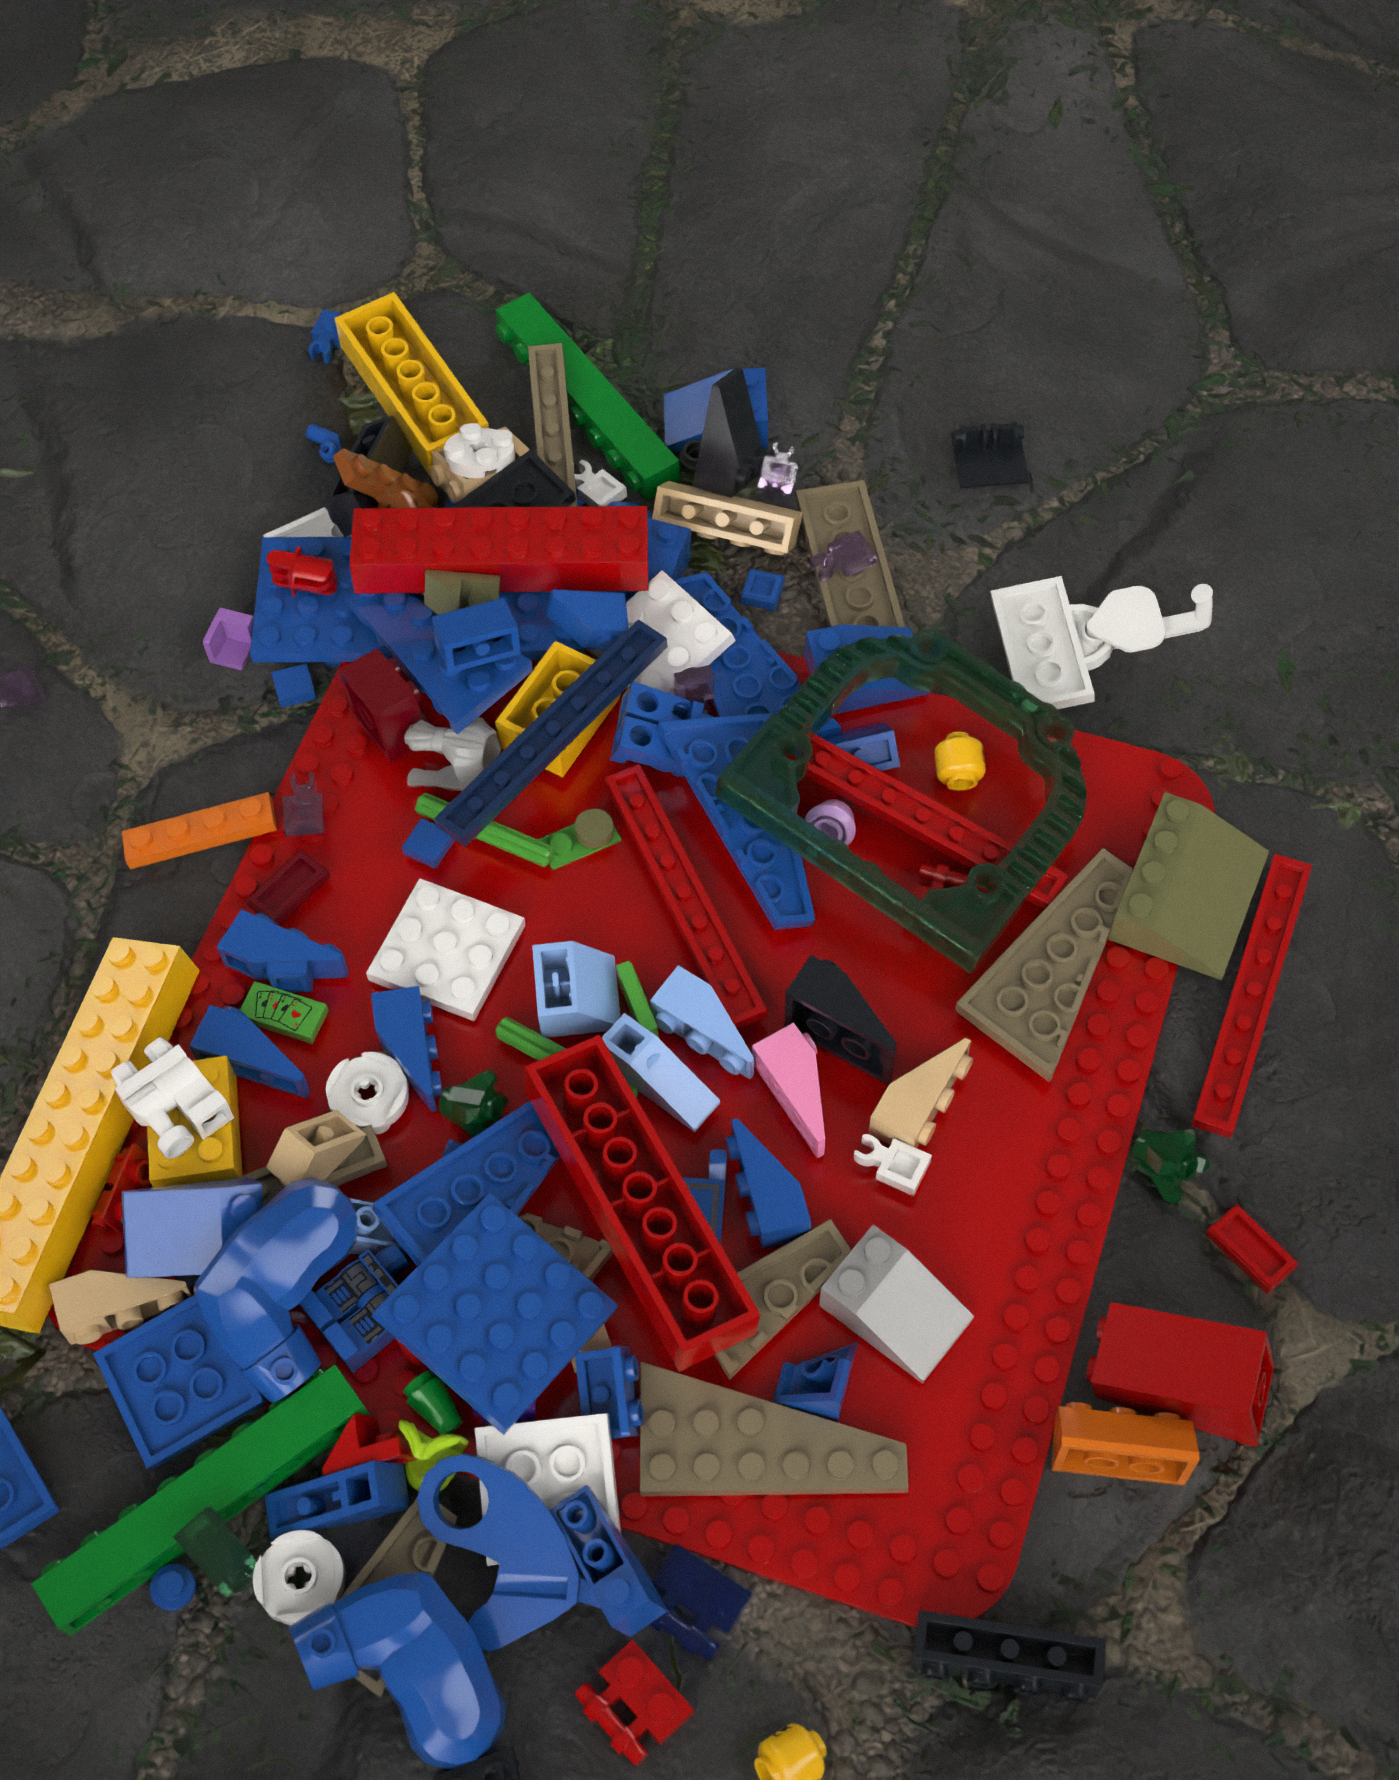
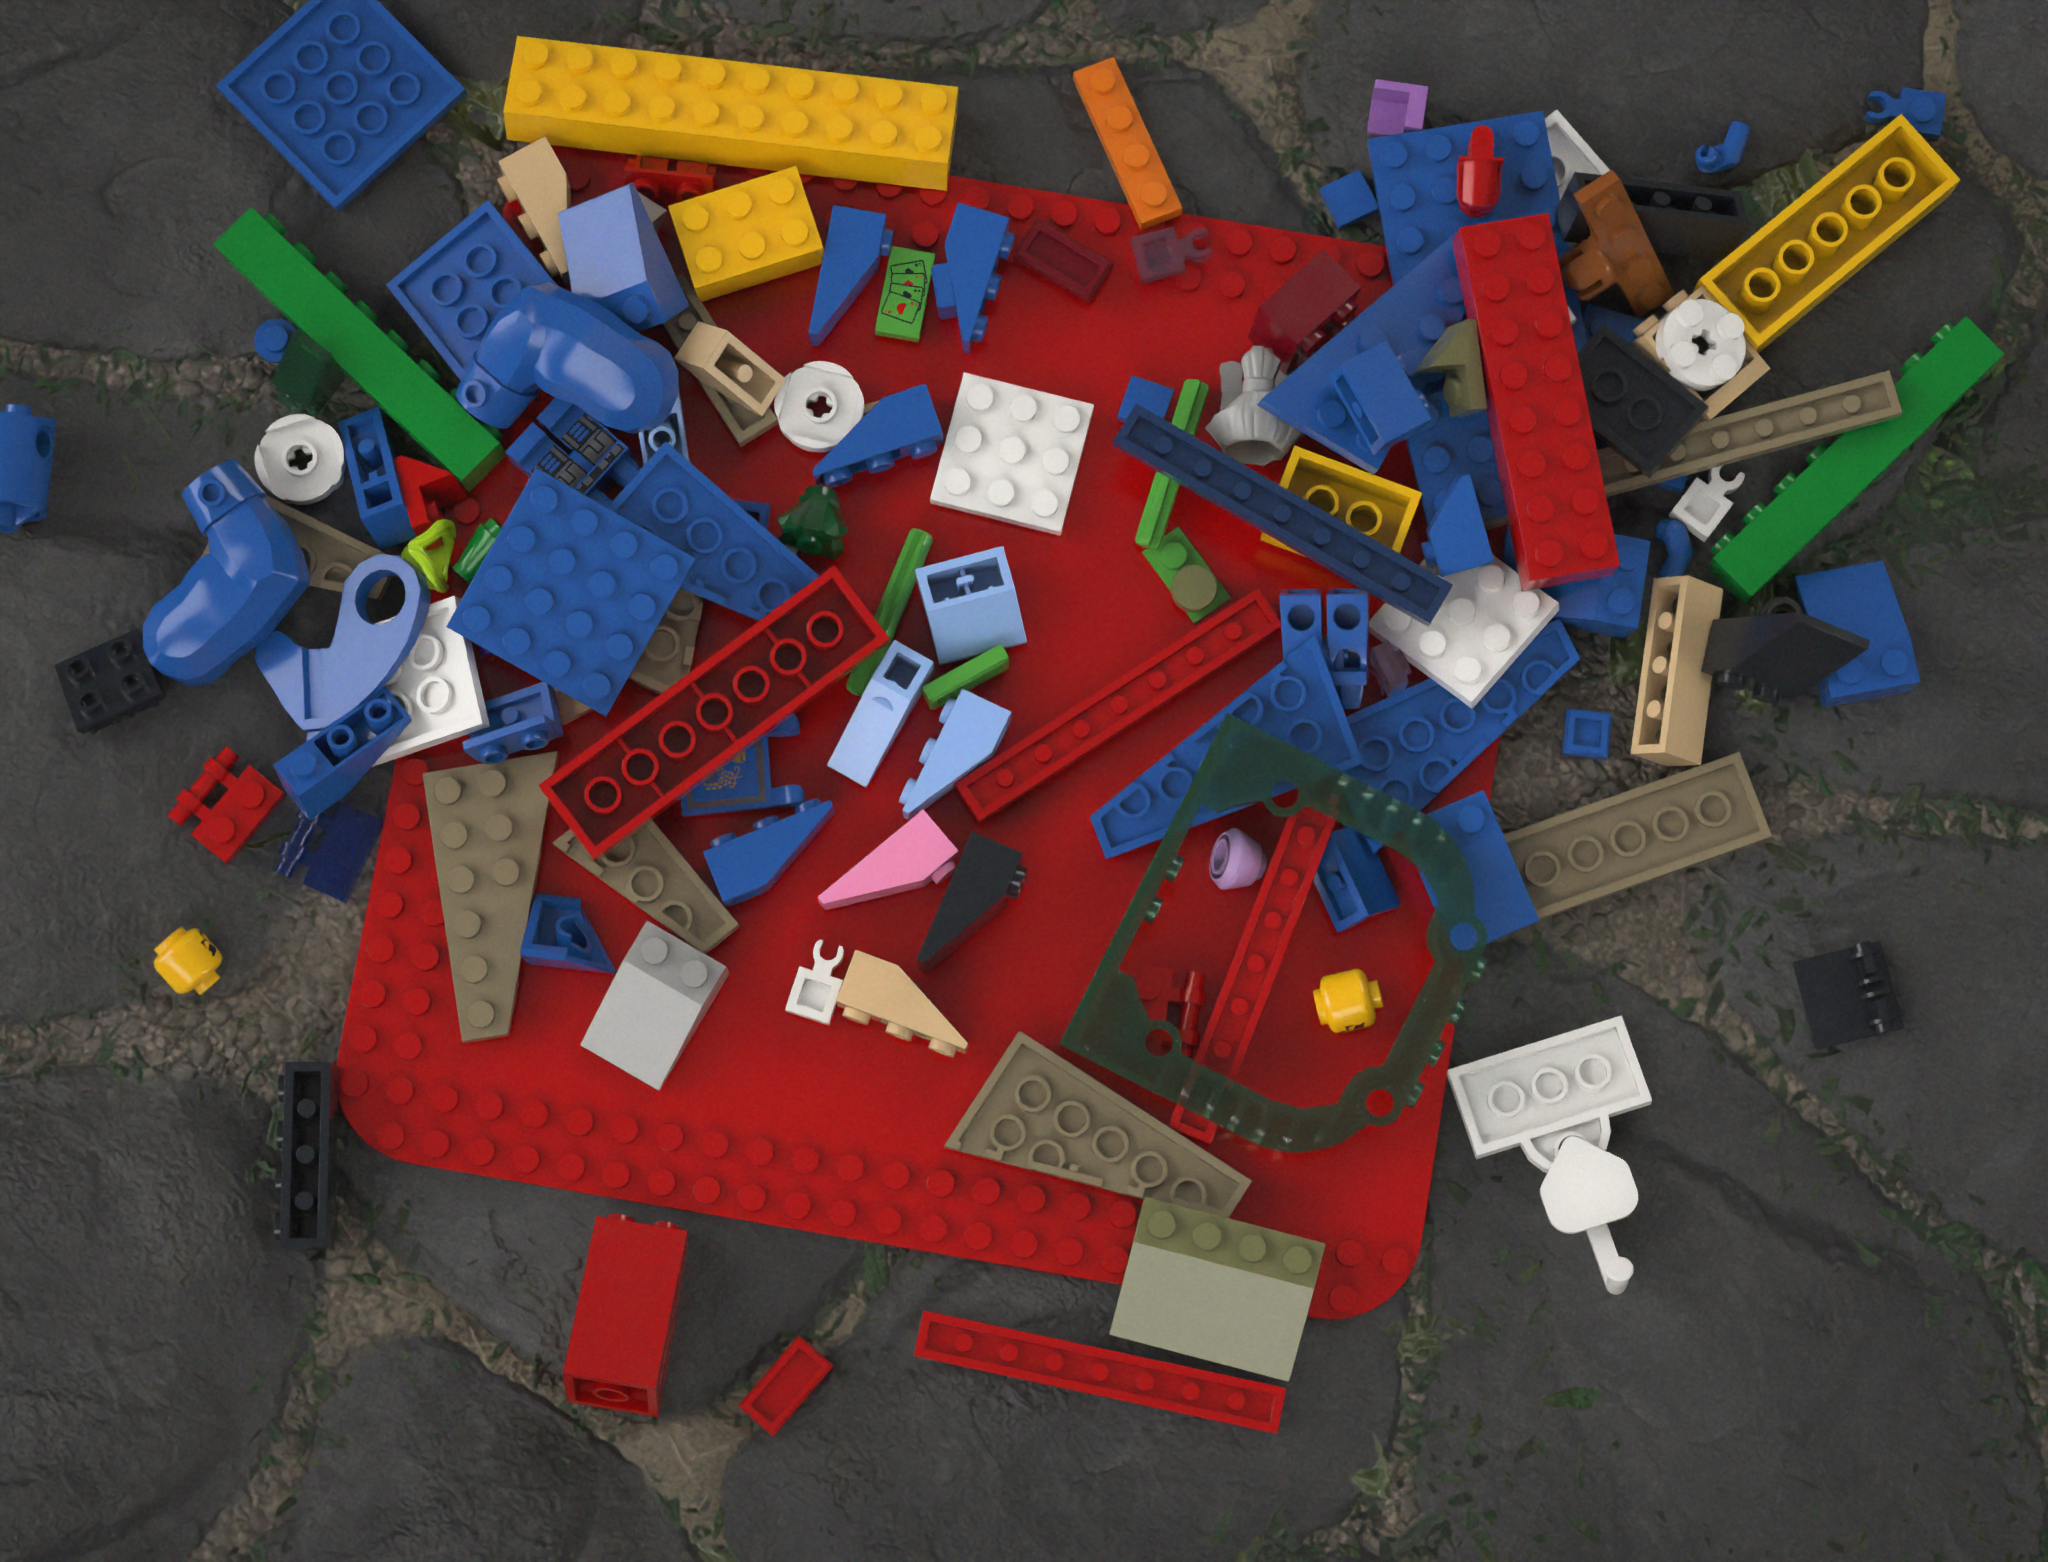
camera: 80 degrees right, 20 degrees up
white hips [111,1037,234,1159] -> none
clear purple plate [758,442,798,496] -> none
clear purple plate [810,530,877,582] -> none
orange slope [1051,1402,1199,1486] -> none
dark green rock [1133,1129,1210,1203] -> none

